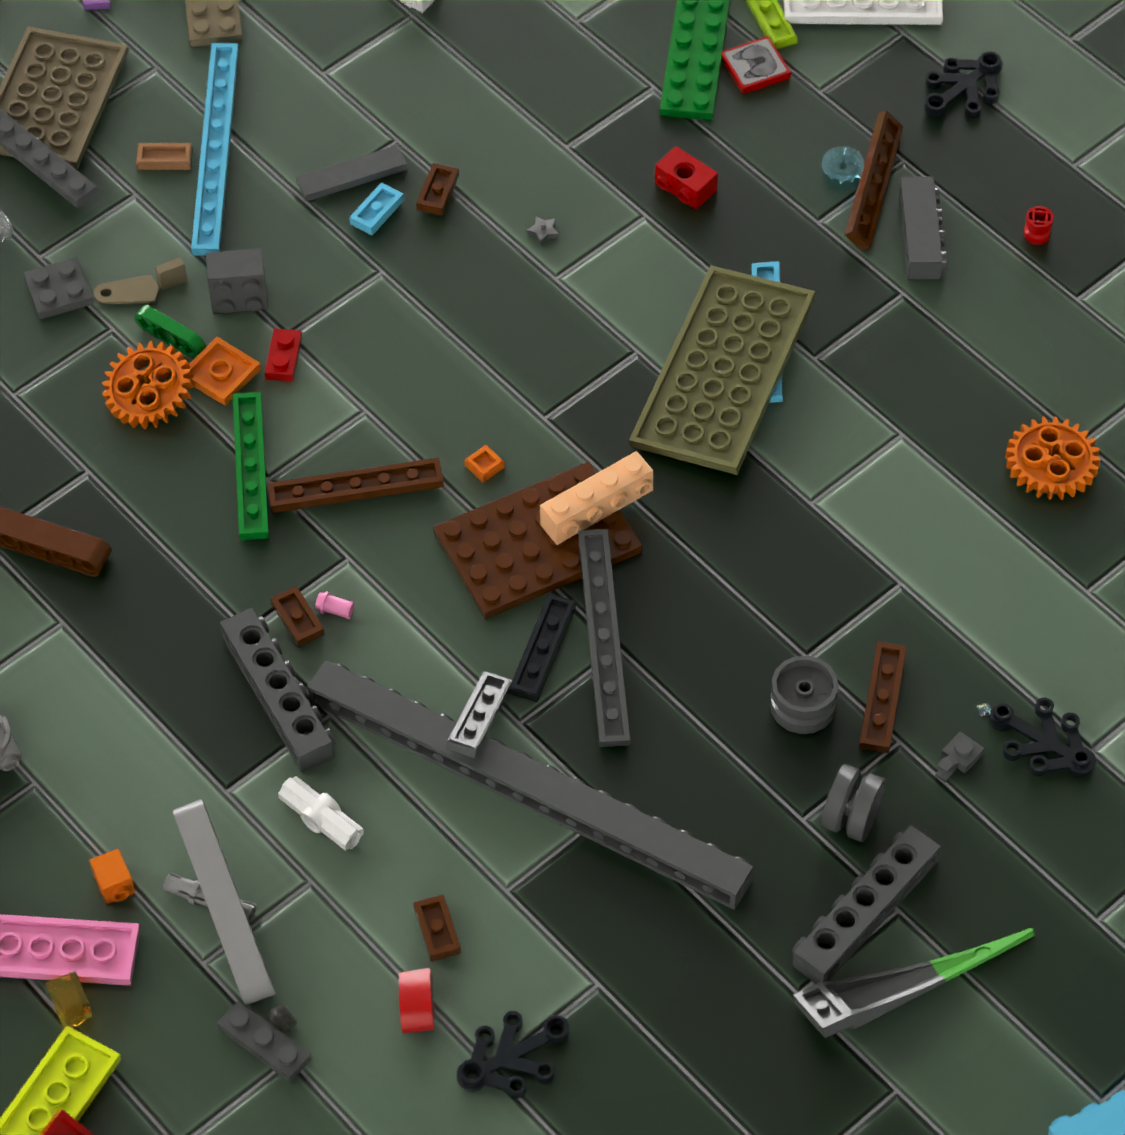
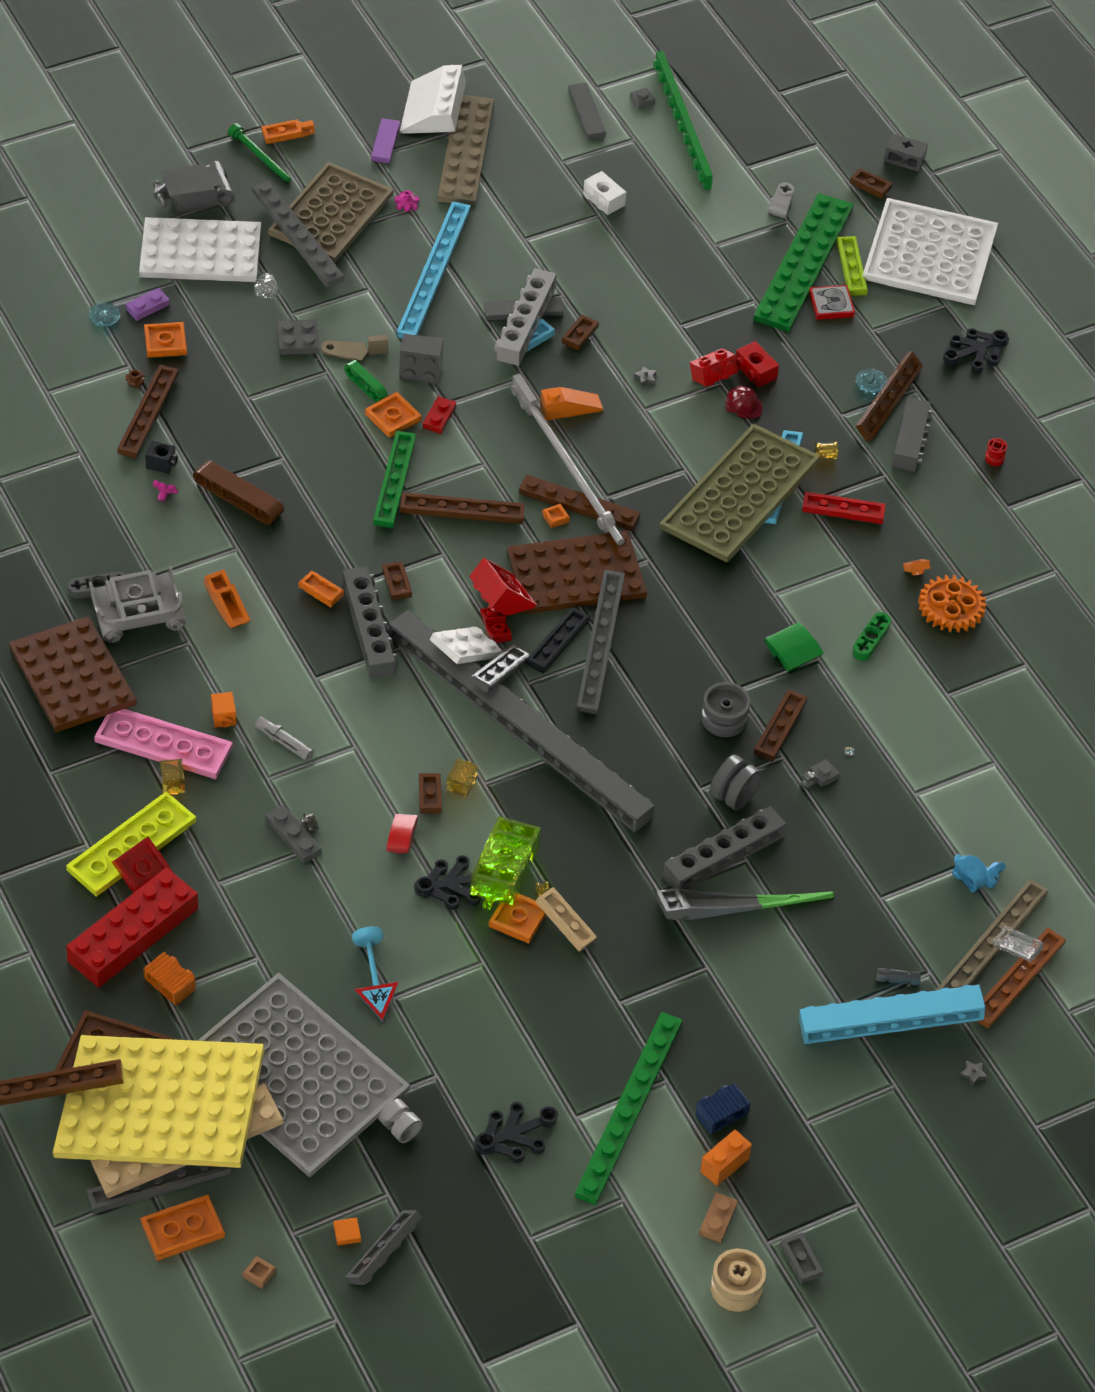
camera: 10 degrees right, 5 degrees down
orange gear [102,341,194,429] -> none
medium nougat tile [136,143,193,170] -> none
light grey beam [173,799,276,1006] -> none
white piece [278,776,364,851] -> none
bright pink pin [315,591,355,619] -> none
light nougat brick [540,451,653,545] -> none
black plant [989,697,1096,777] -> none
none -> orange slope [203,569,251,629]
none -> orange plate [299,570,344,607]
none -> dark pink plant [394,190,419,212]
none -> white plate [430,627,503,664]
none -> clear yellow brick [446,758,478,798]
none -> red slope [469,557,537,616]
none -> clear neon green brick [470,817,541,910]
none -> red slope [480,607,512,643]
none -> orange plate [489,890,546,944]
none -> light grey brick [494,268,557,366]
none -> light grey bar [511,374,625,545]
none -> reddish brown plate [519,475,640,532]
none -> clear yellow bush [535,881,550,898]
none -> tan plate [535,887,597,952]
none -> orange slope [540,387,603,421]
none -> red brick [689,348,738,386]
none -> dark red piece [725,386,763,419]
none -> green slope [764,622,824,673]
none -> red plate [802,492,886,524]
none -> clear yellow bush [815,441,839,460]
none -> green beam [852,612,891,661]
none -> orange plate [903,559,931,575]

